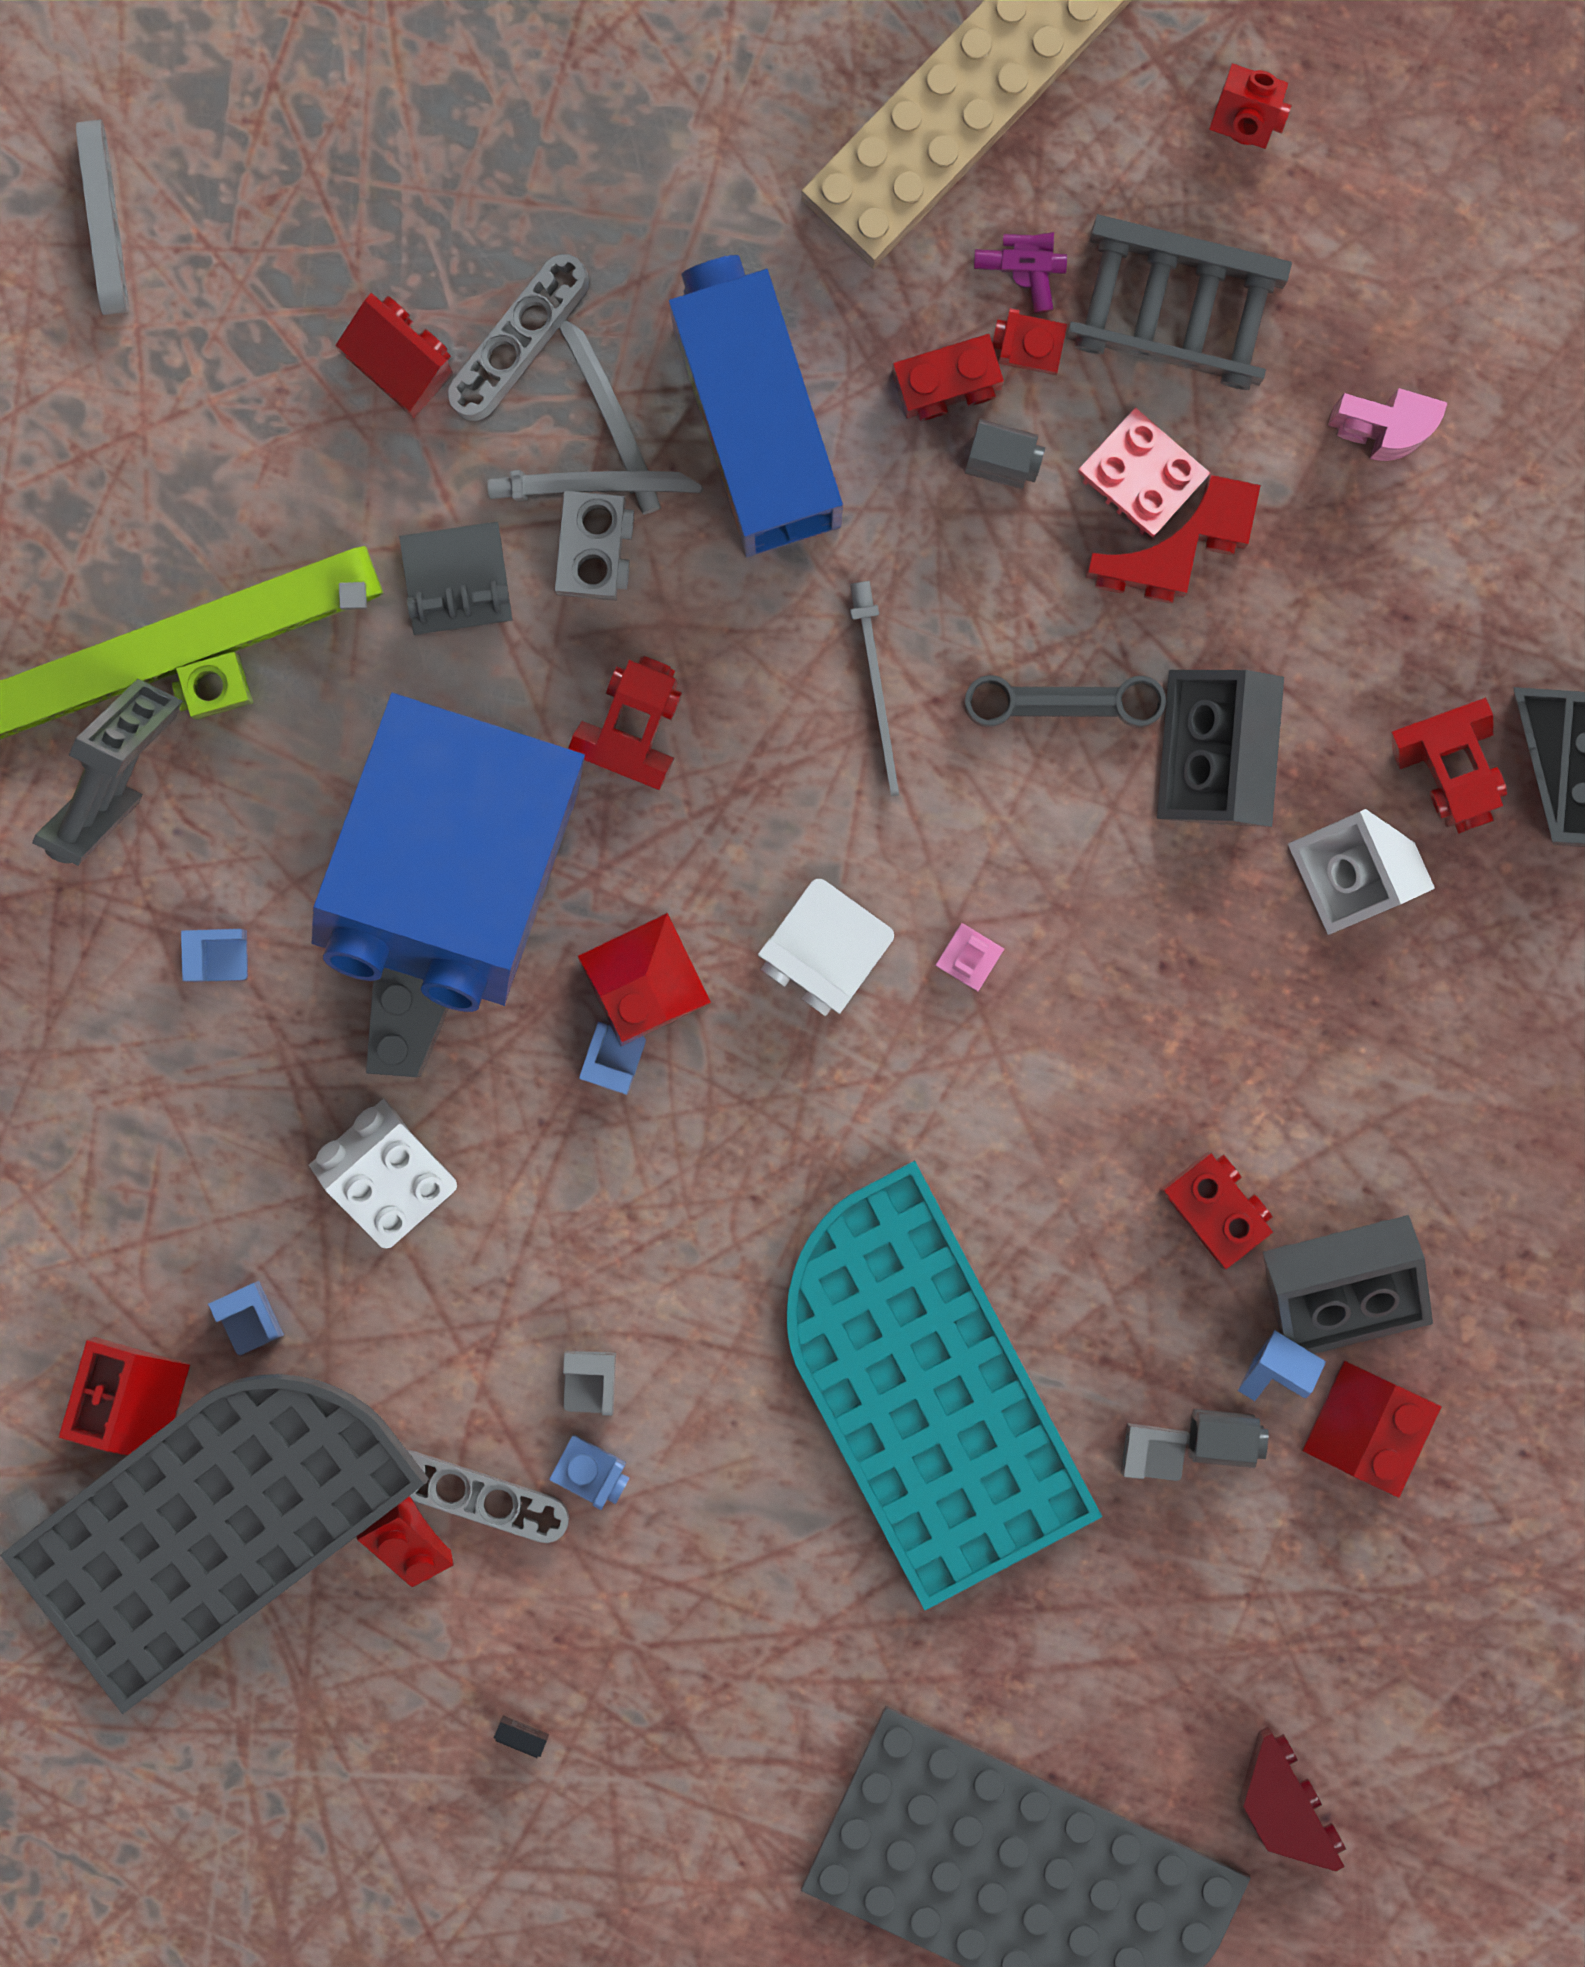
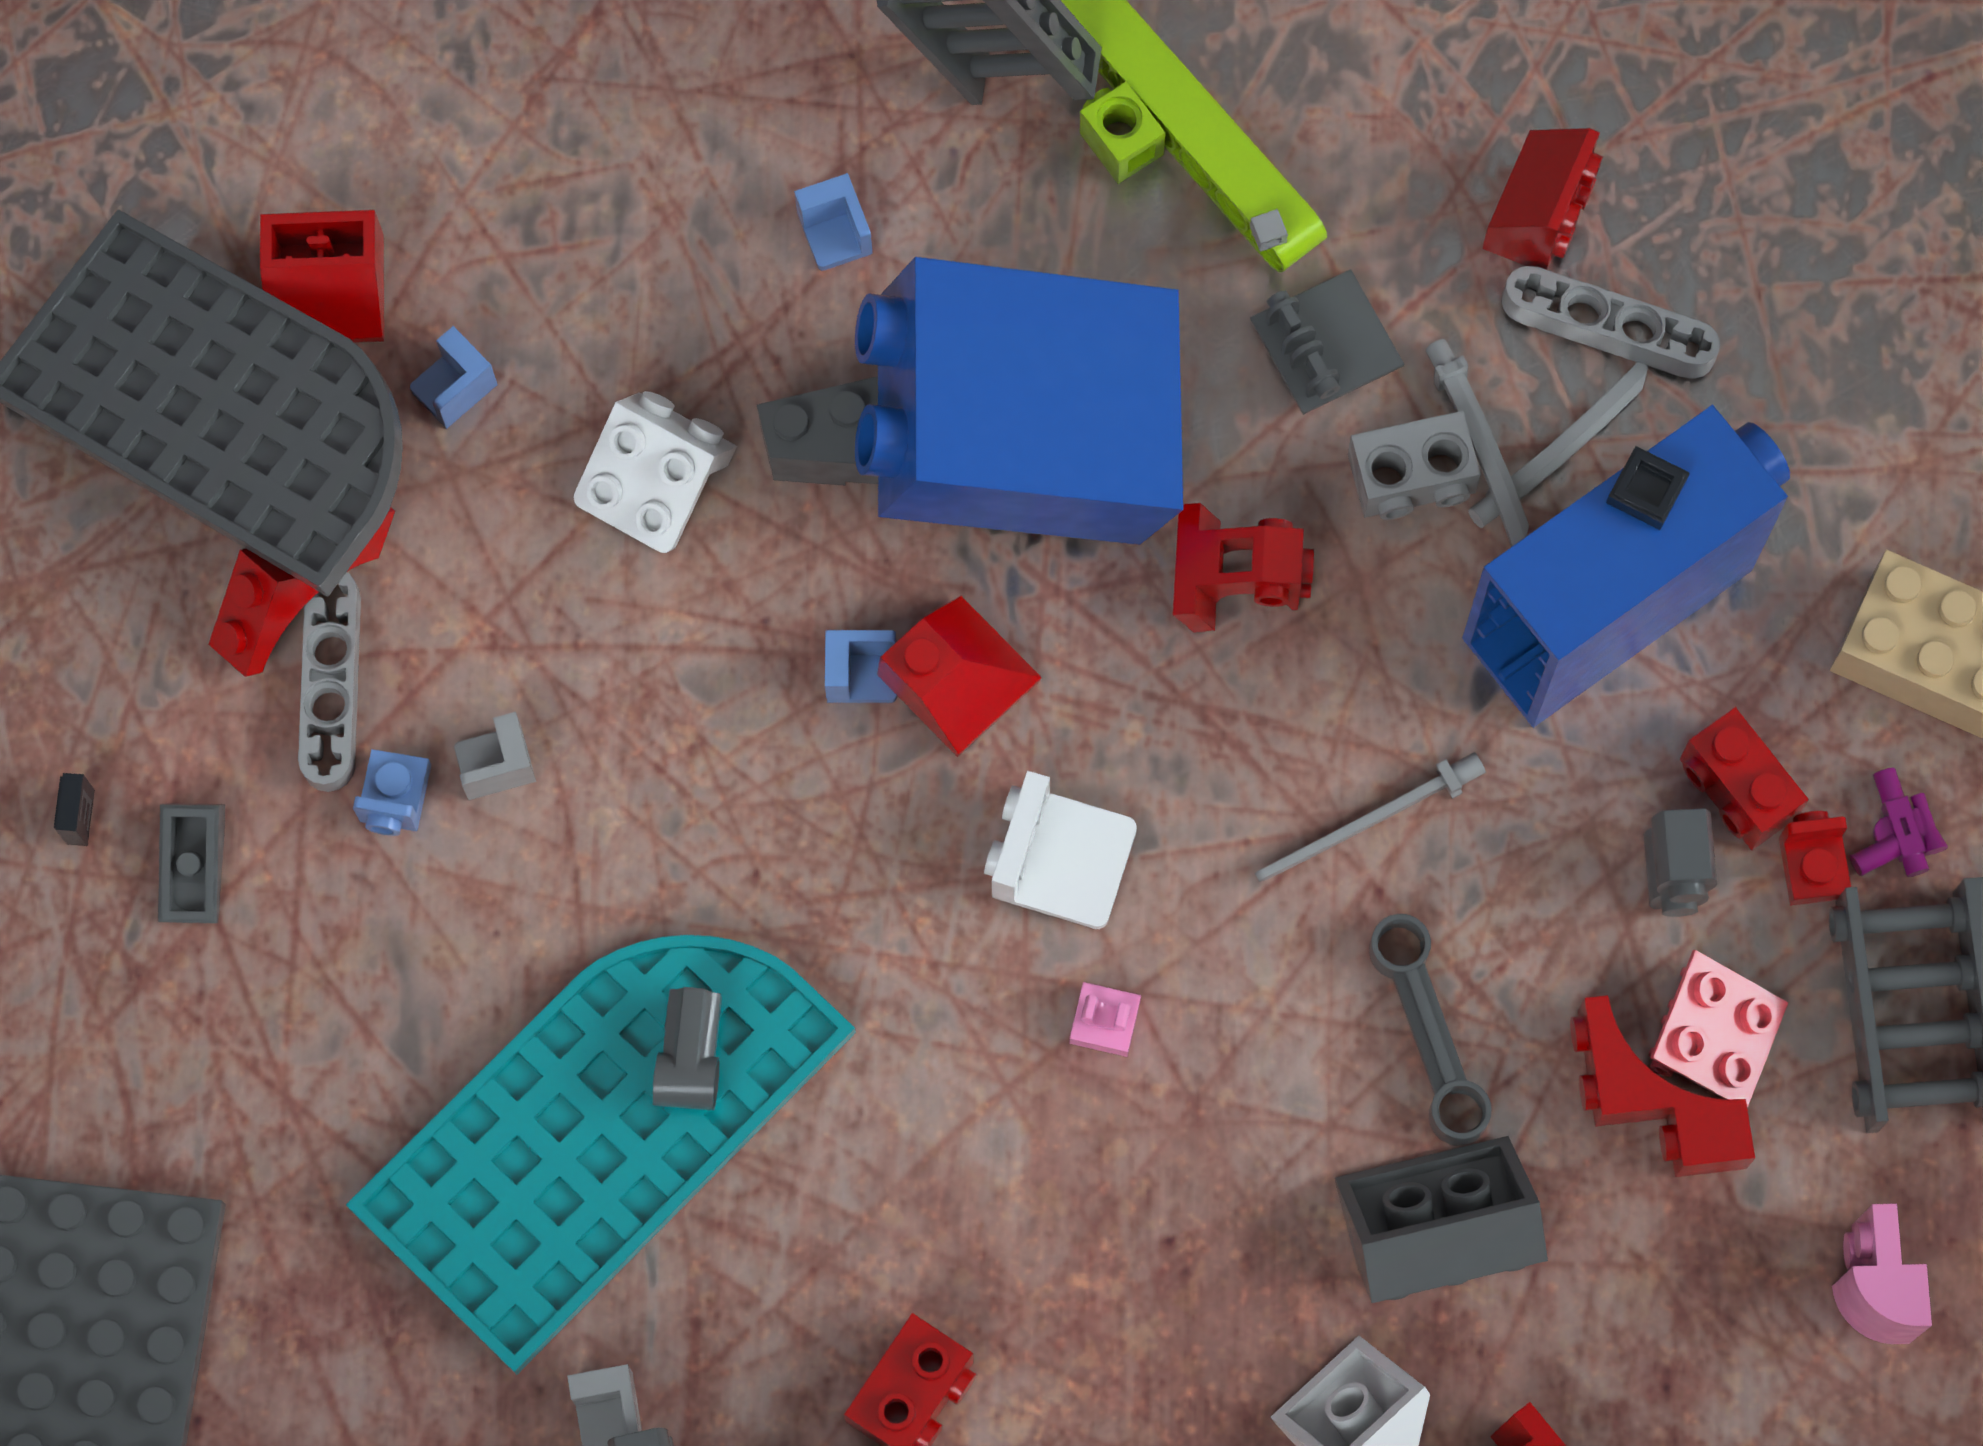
camera: 75 degrees right, 15 degrees down
none -> dark grey slope [158,803,225,923]
none -> dark grey piece [653,987,722,1111]
none -> black tile [1606,446,1690,530]

